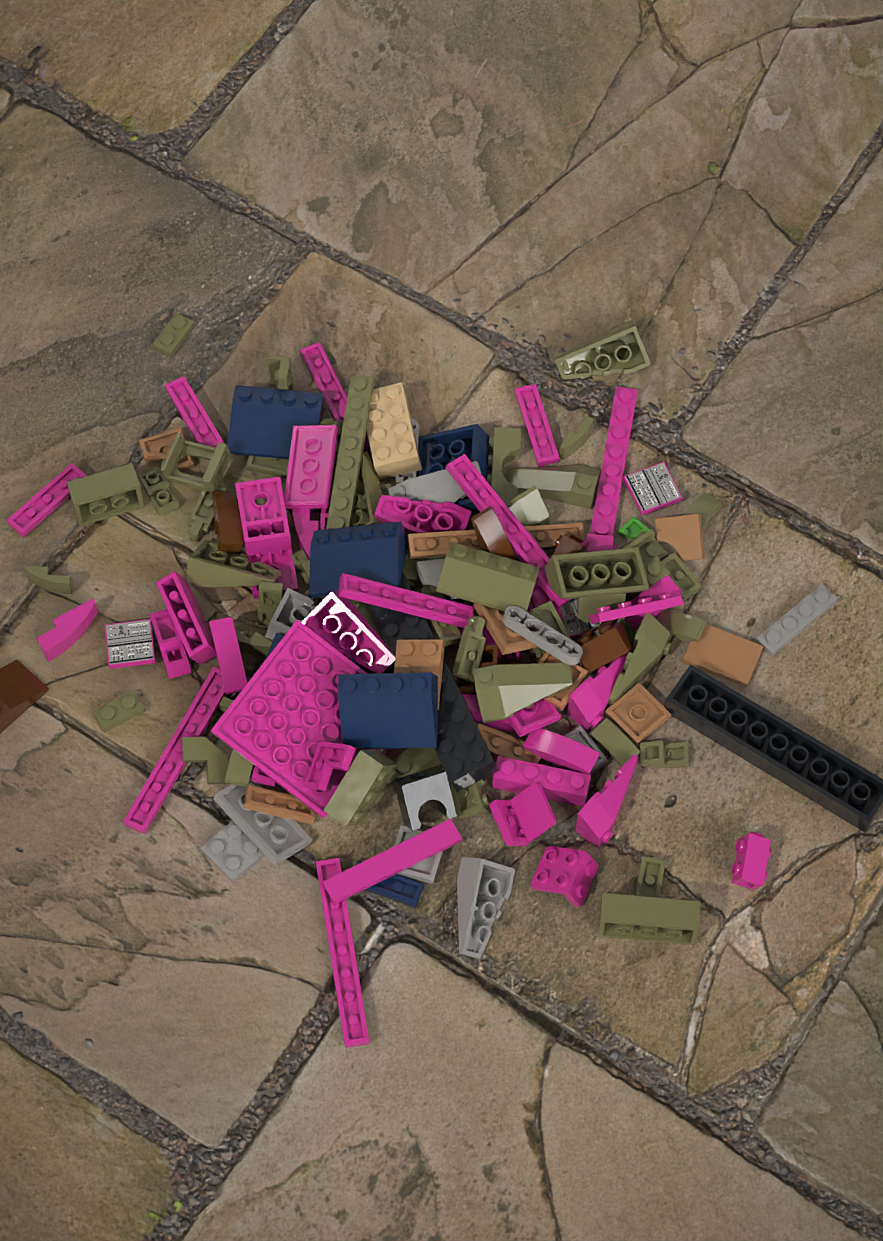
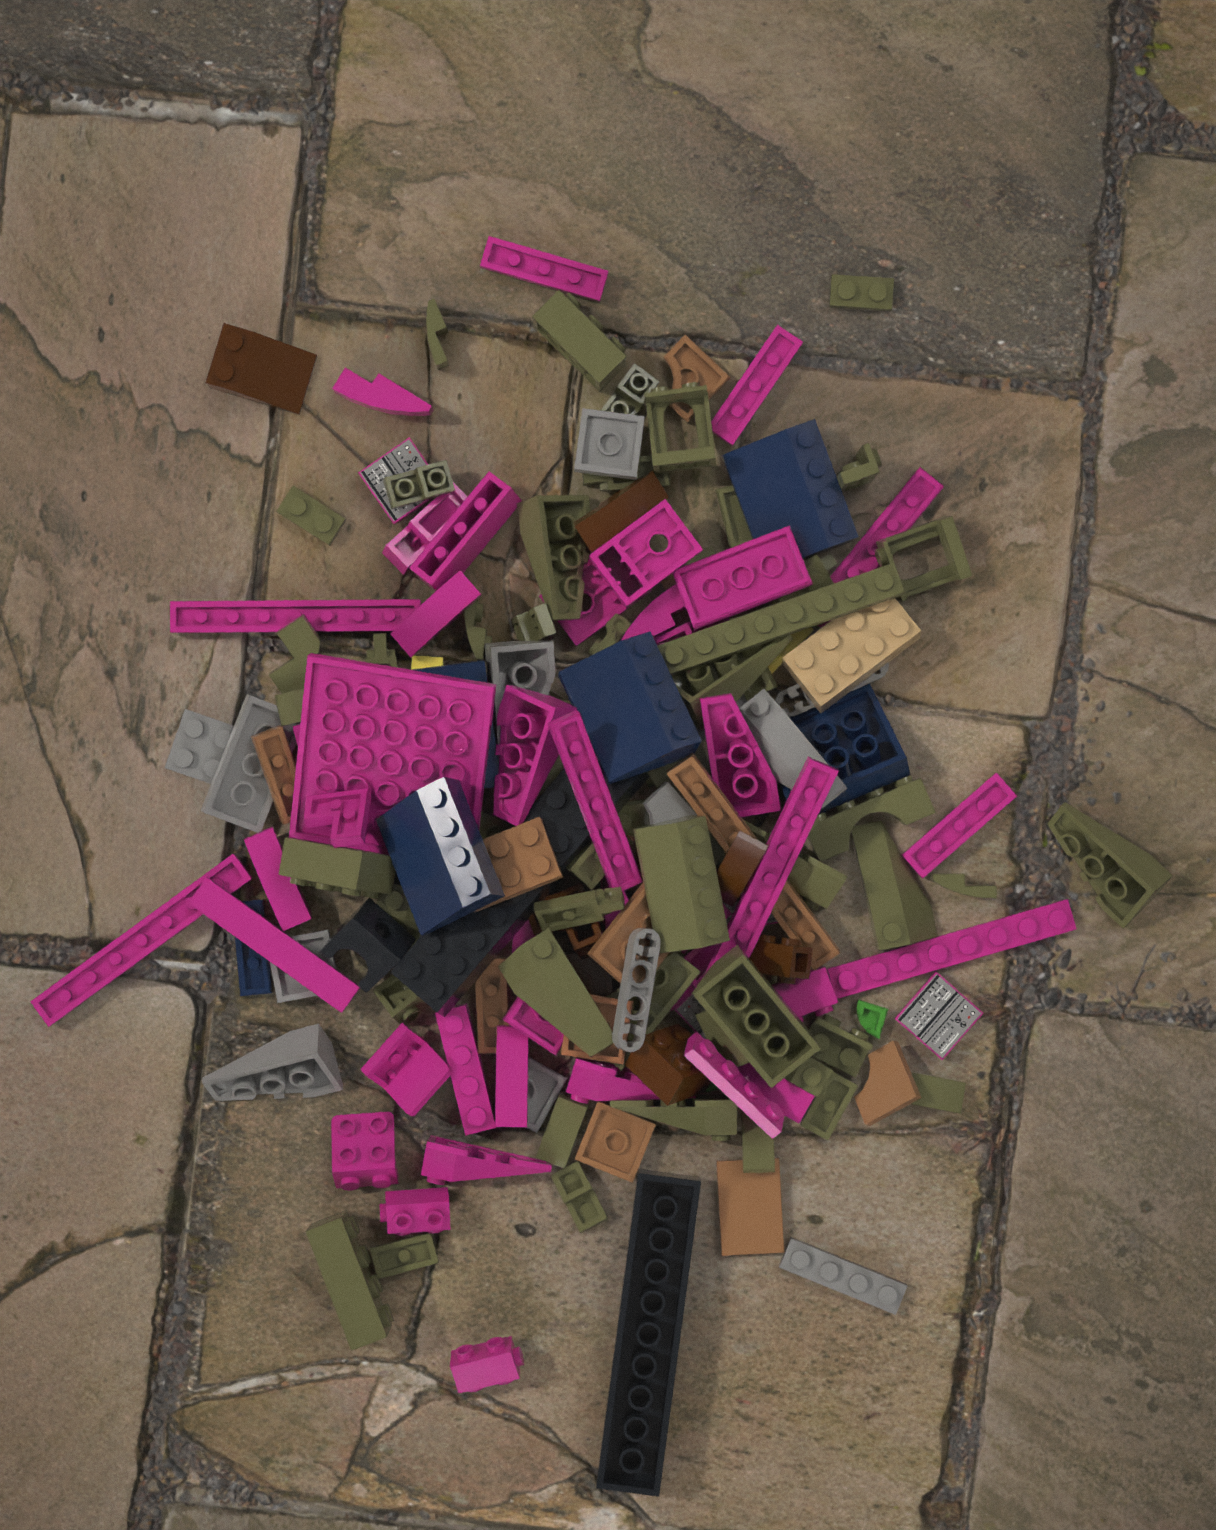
camera: 65 degrees right, 25 degrees up
none -> dark pink slope [244,826,312,931]
none -> dark pink brick [379,1187,451,1236]
none -> olive slope [383,460,455,510]
none -> light grey plate [574,408,645,480]
none -> olive panel [875,516,972,601]

